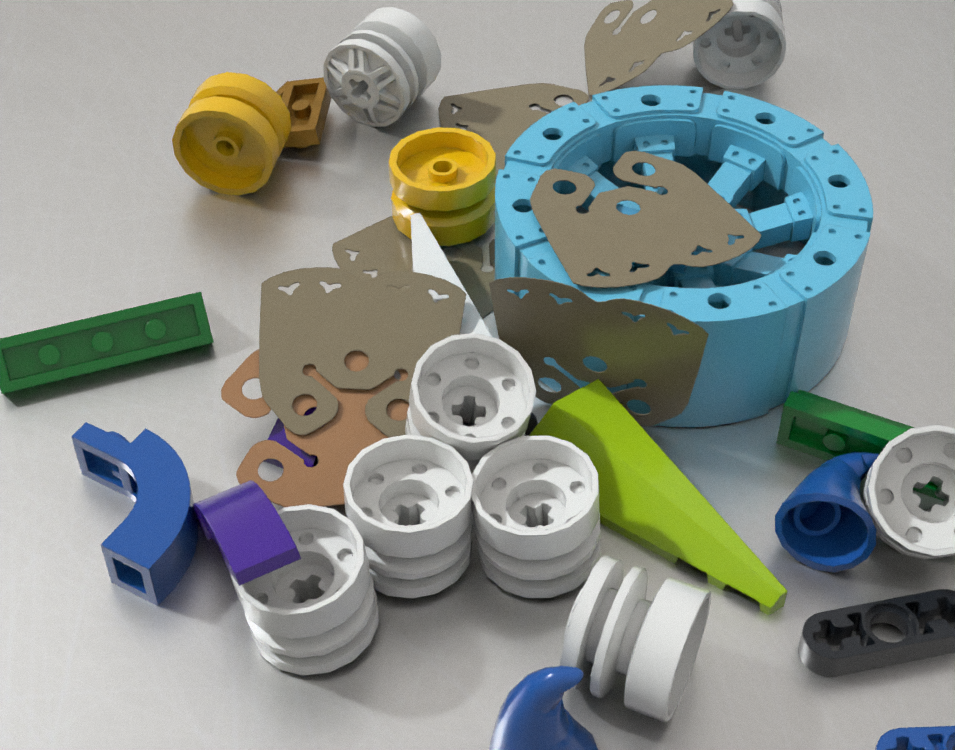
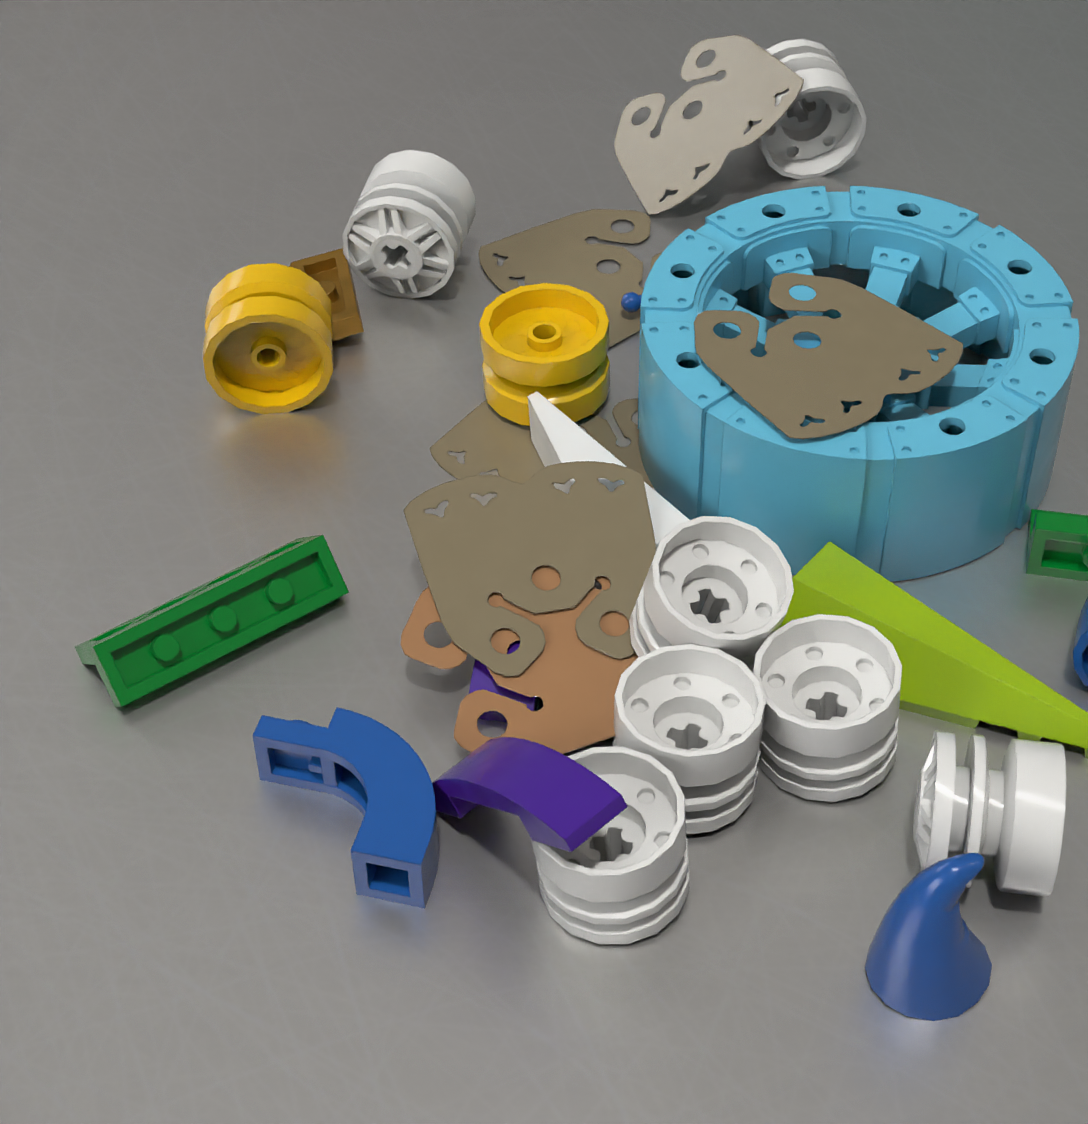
camera: 15 degrees left, 0 degrees up
dark tan piece [489,277,709,427] -> none

